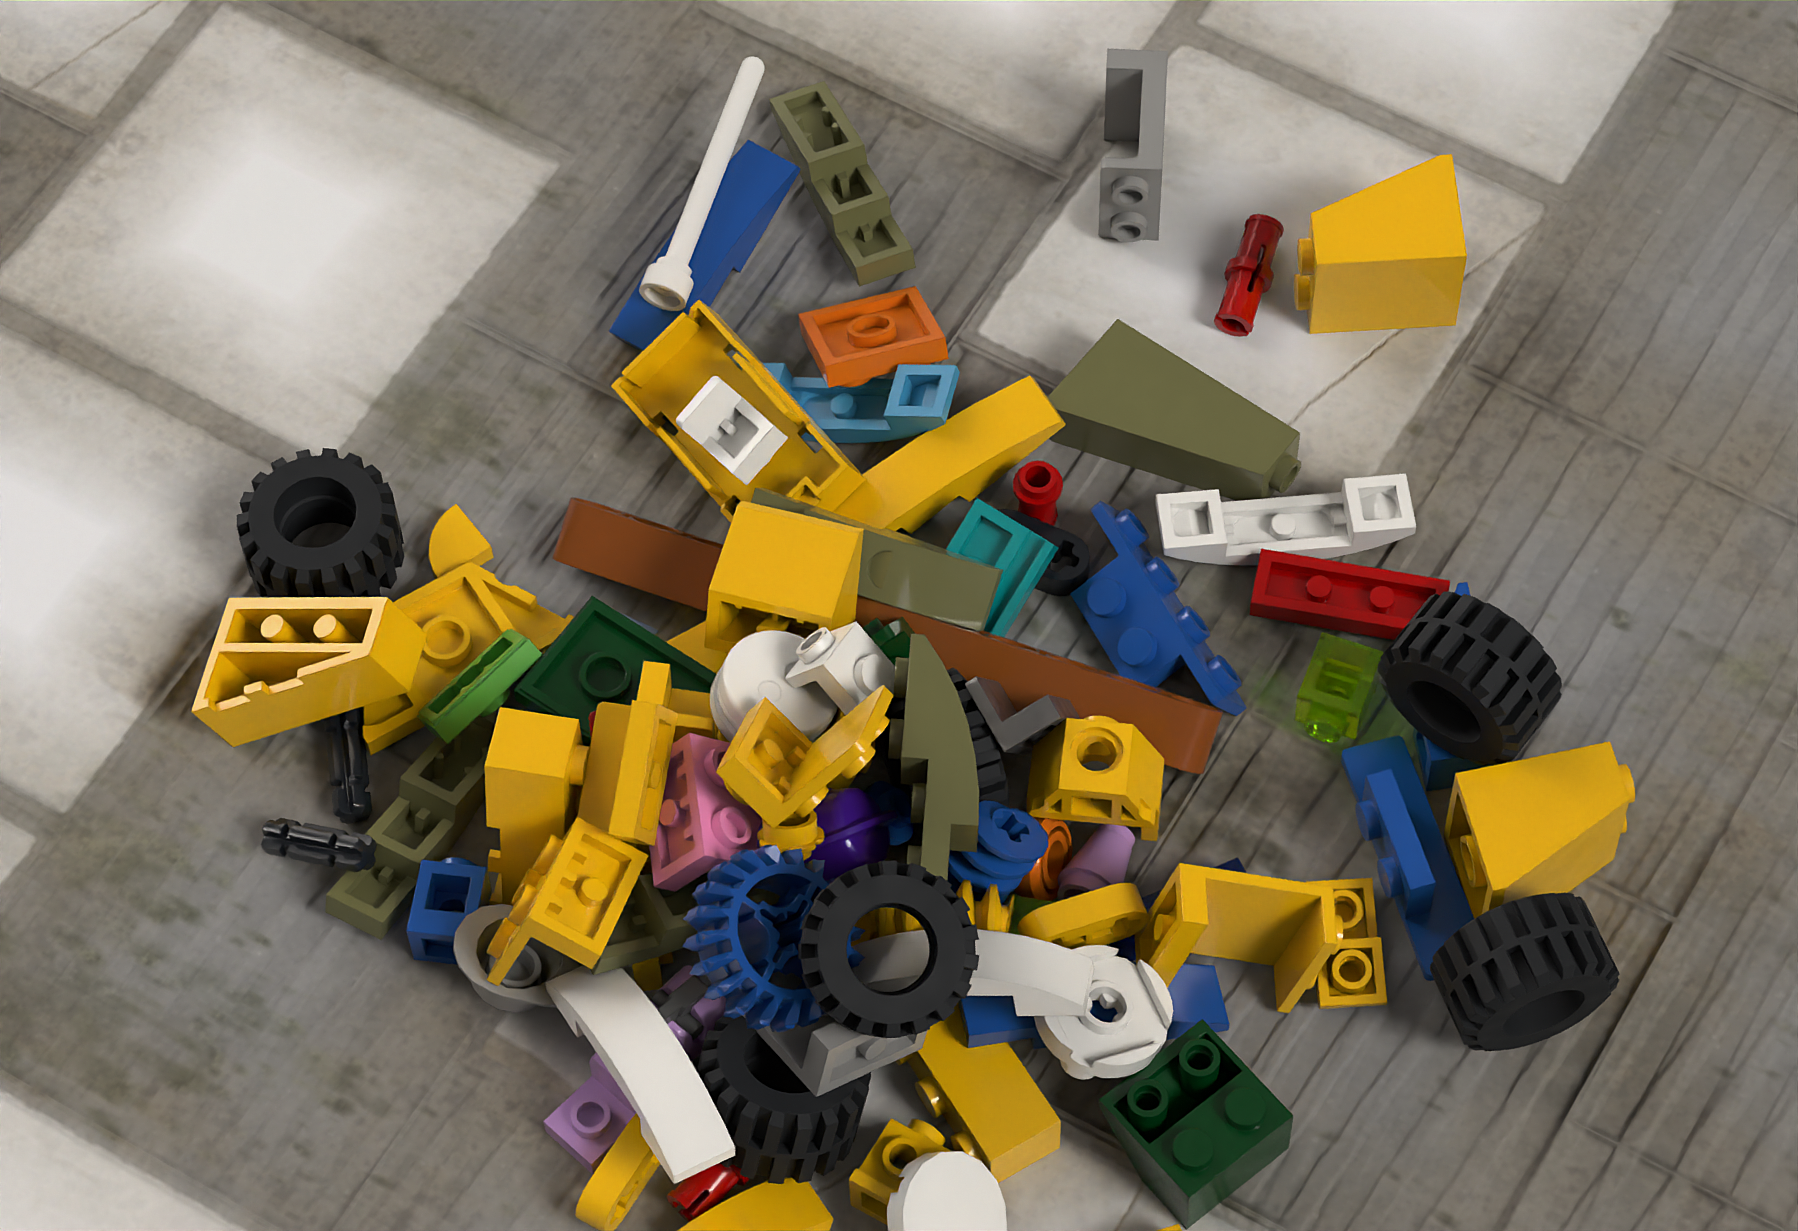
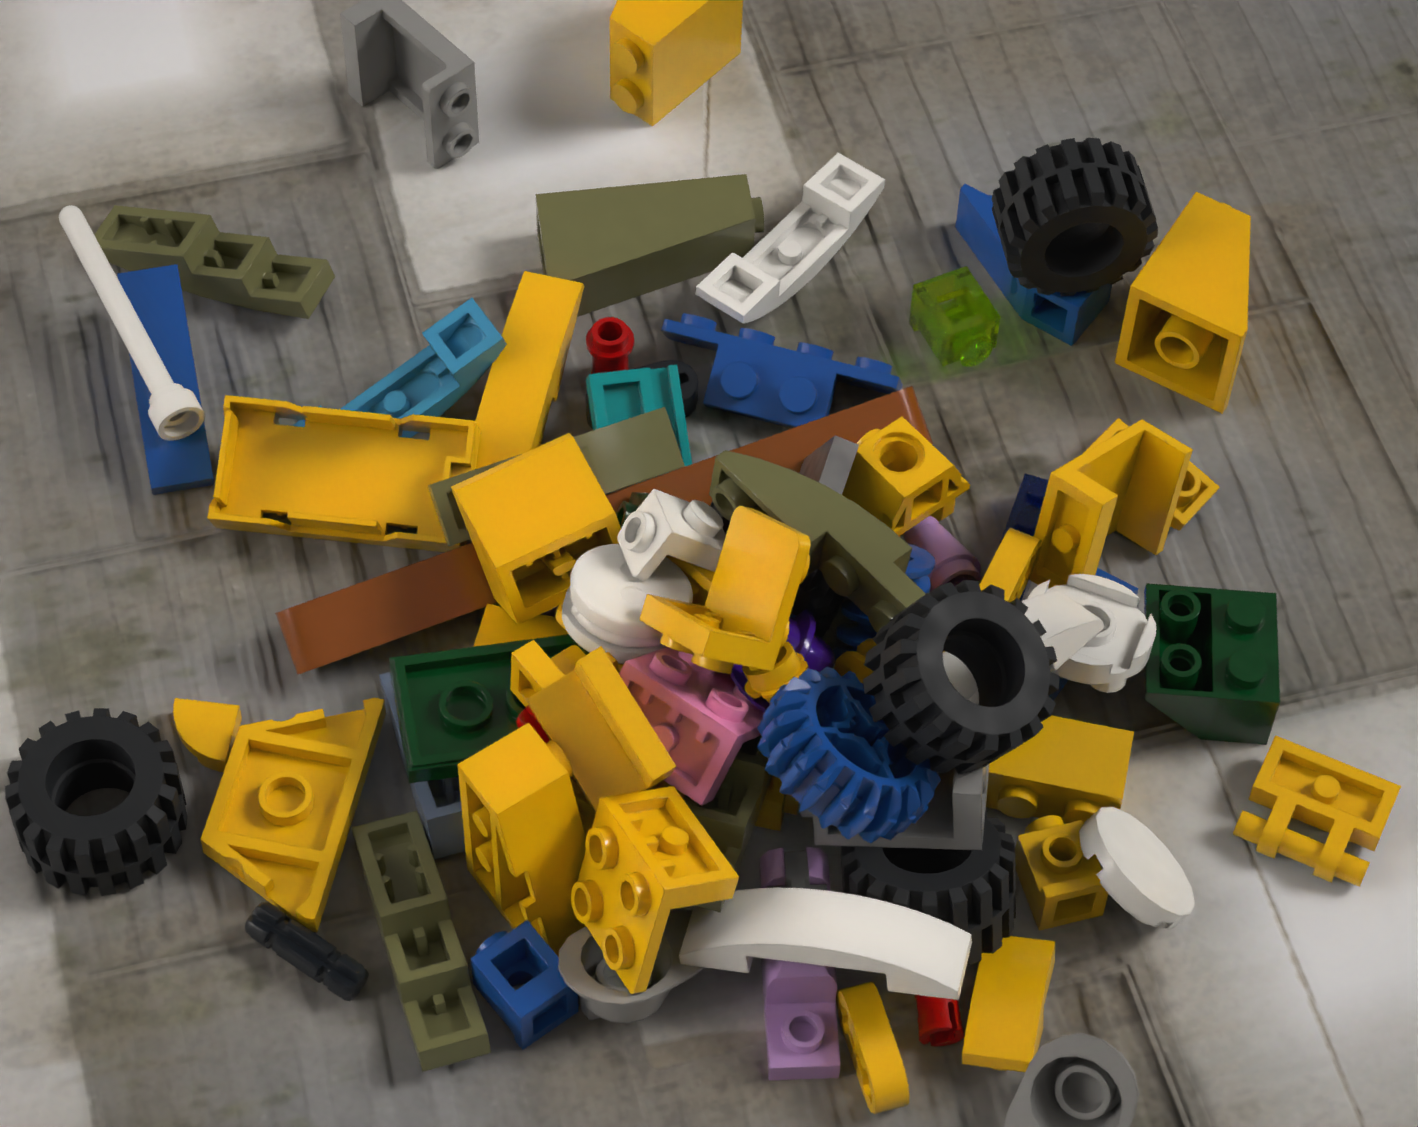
camera: 50 degrees left, 5 degrees down
yellow wedge [191,597,427,747] -> none
black axle [261,818,377,872] -> none
bright green plate [417,629,543,744] -> none
white bracket [676,376,788,485] -> none
orange plate [798,286,949,388] -> none
red pin [1214,214,1284,337] -> none
red plate [1249,549,1450,640] -> none
blue bracket [1341,735,1474,981] -> none
black tyre [1430,892,1620,1051] -> none

